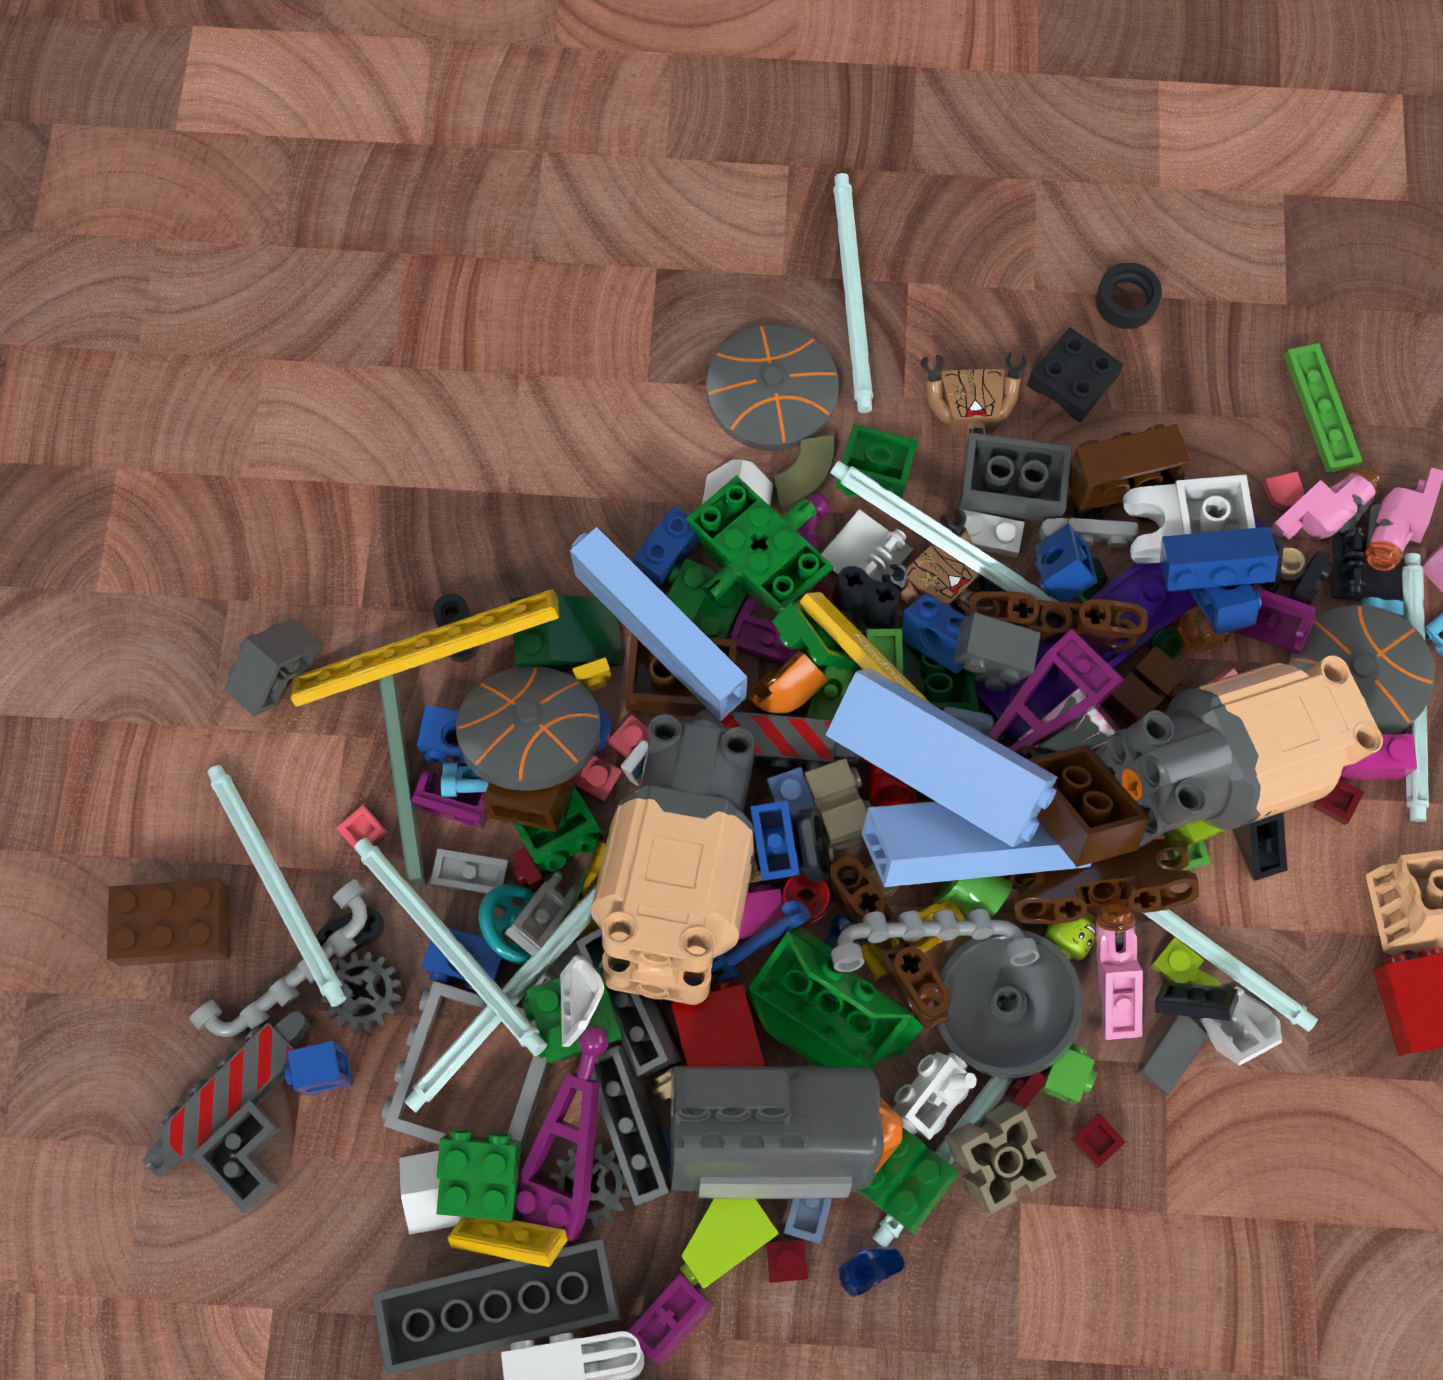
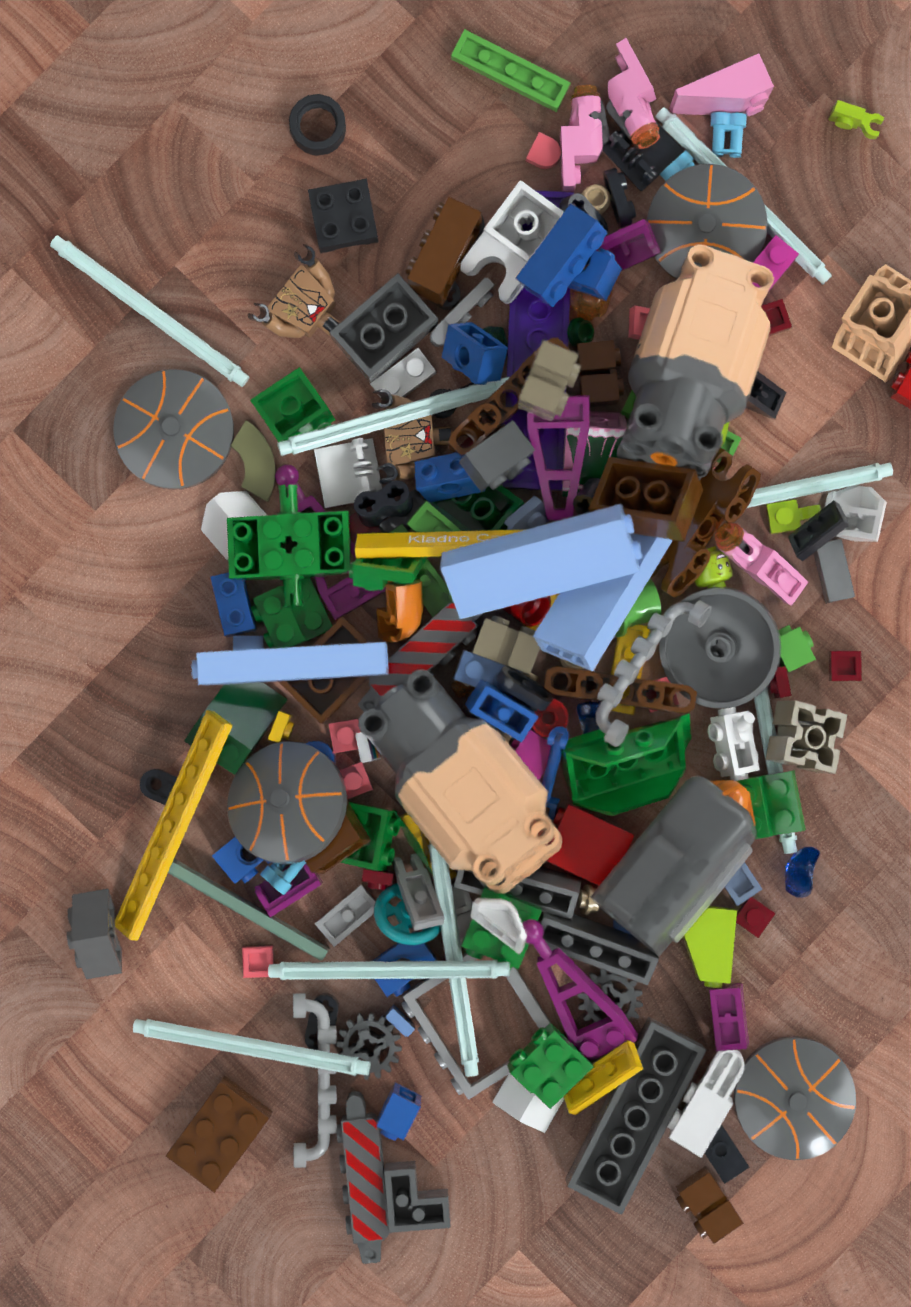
camera: 50 degrees left, 15 degrees up
none -> medium blue tile [386,1004,415,1037]
none -> dark tan brick [518,340,581,422]

